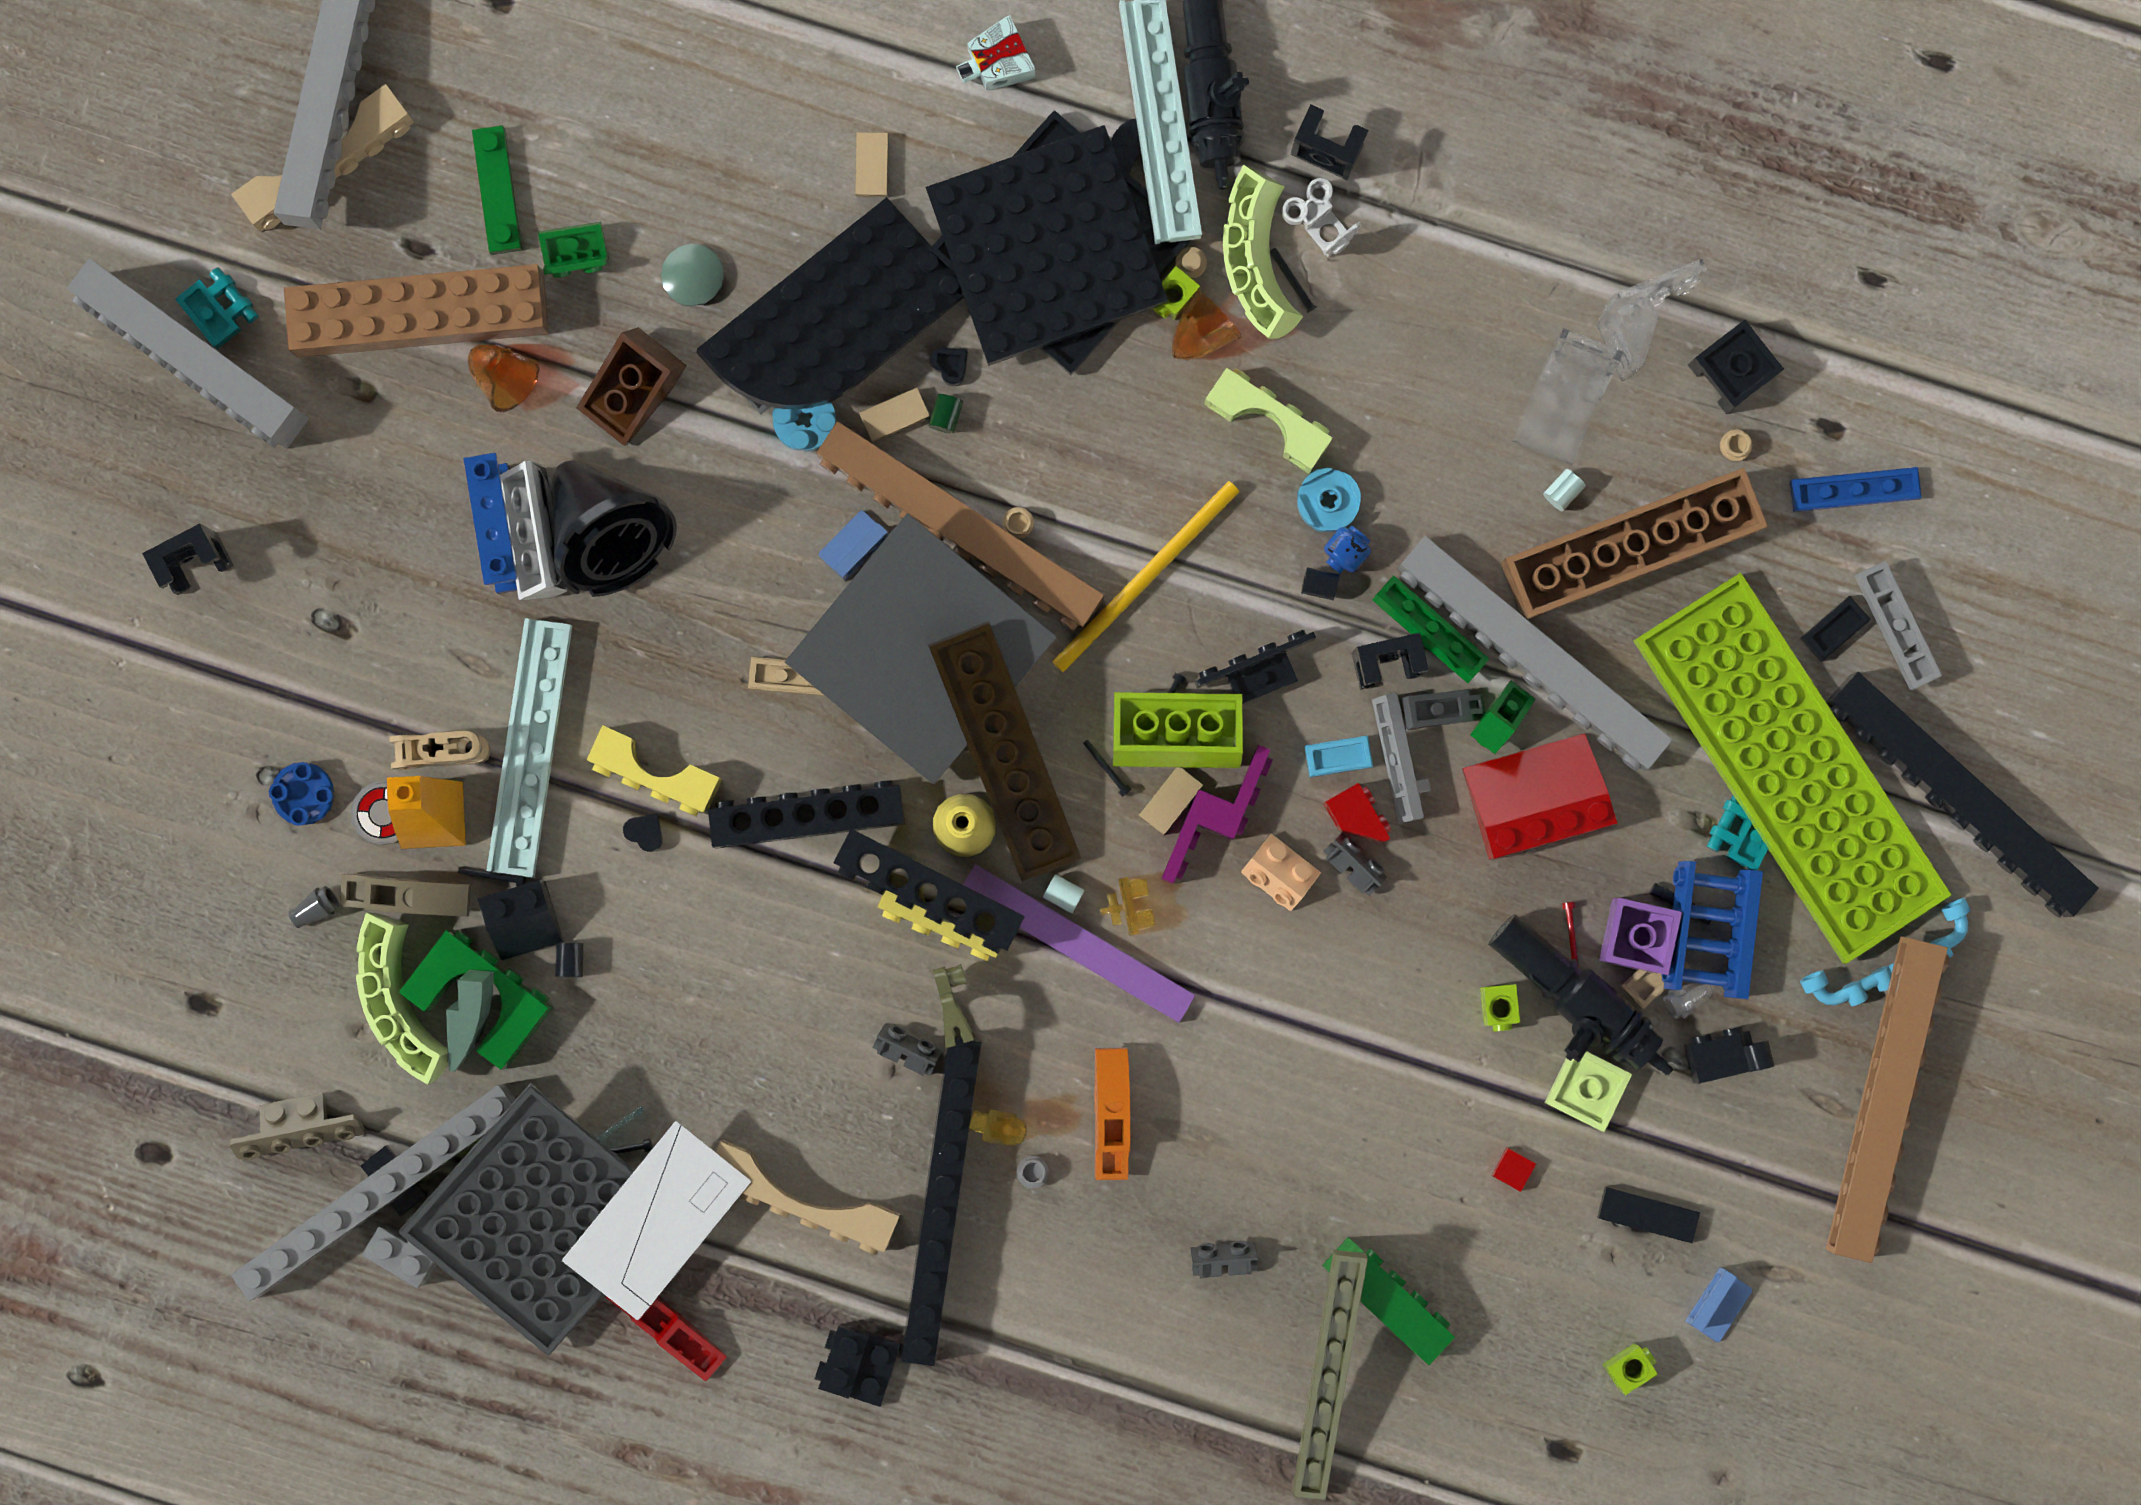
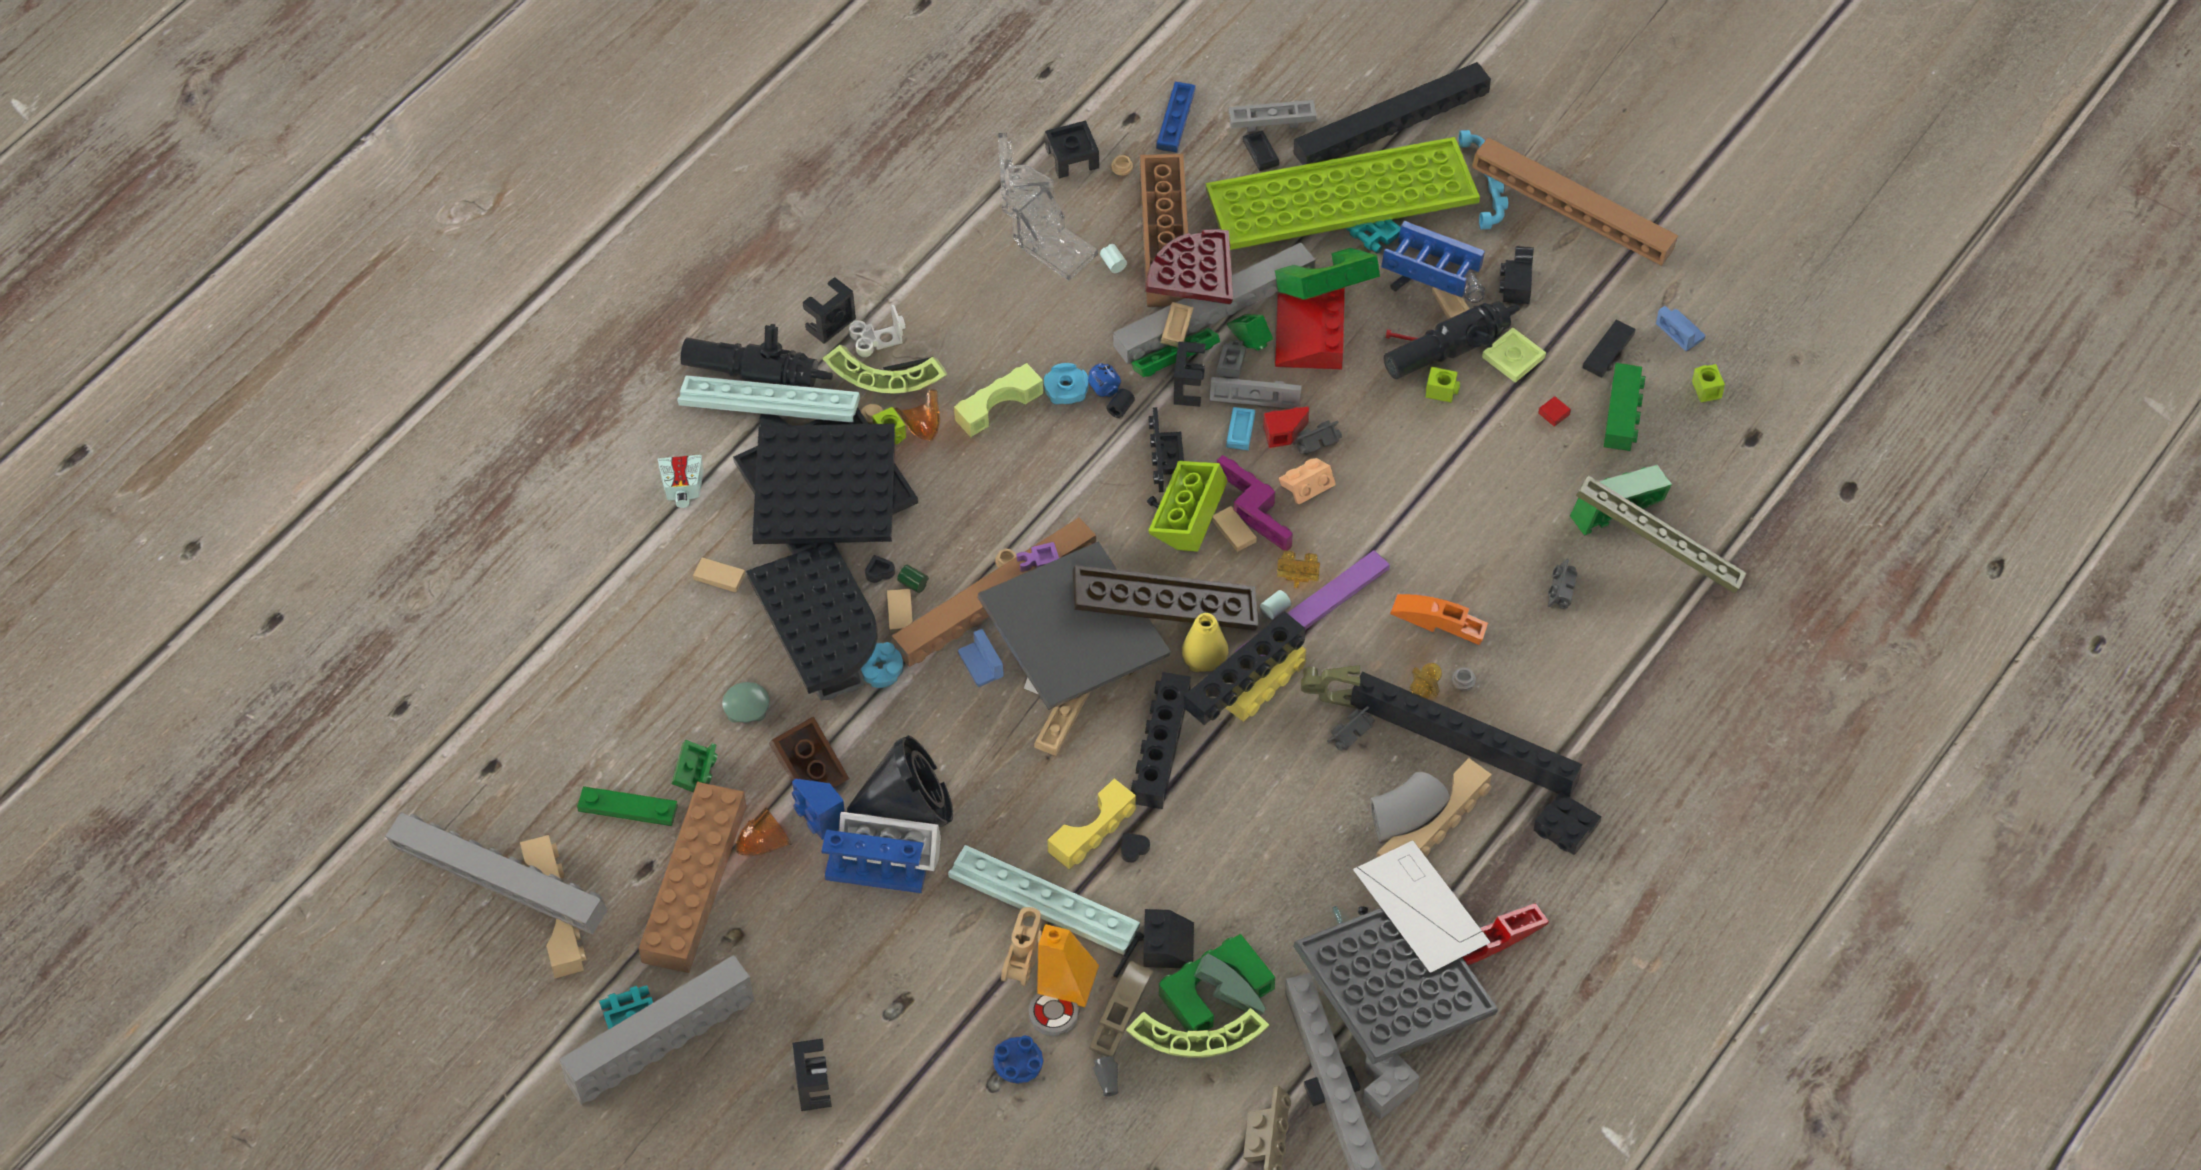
camera: 70 degrees left, 30 degrees down
black piece [555,943,584,977] -> none
yellow piece [1052,481,1240,673] -> none
black piece [1083,740,1132,797] -> none
medium lavender slope [1599,898,1682,975] -> none
none -> blue slope [791,779,845,840]
none -> medium lavender plate [1016,542,1059,572]
none -> plate [1145,229,1233,305]
none -> tan tile [1160,302,1194,347]
none -> green arch [1275,248,1380,300]
none -> light grey brick [1370,772,1450,843]
none -> green brick [1603,363,1646,451]

